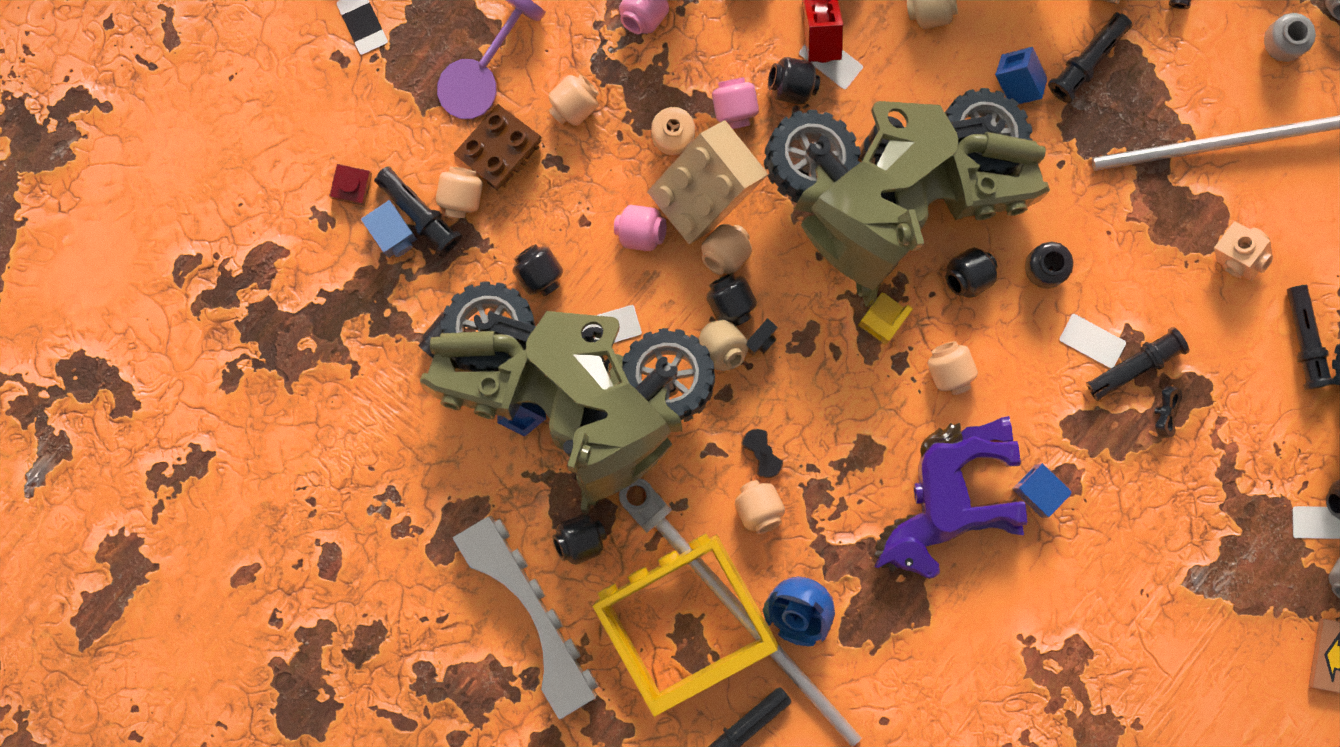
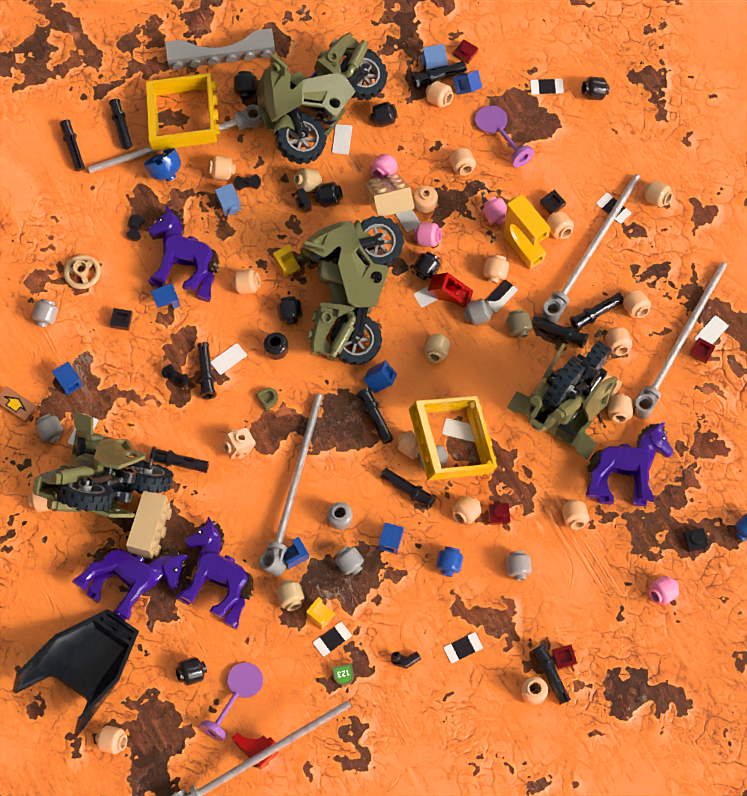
camera: 115 degrees right, 15 degrees down
reddish brown hinge [453,104,542,191] -> none
light nougat head [701,224,752,275] -> none
none -> light grey head [31,299,58,328]
none -> blue panel [52,362,83,395]
none -> tan piece [64,255,101,289]
none -> black plate [110,308,133,331]
none -> black piece [126,214,145,241]
none -> medium blue brick [215,183,242,216]
none -> olive tile [255,388,278,411]
none -> blue panel [453,70,482,95]

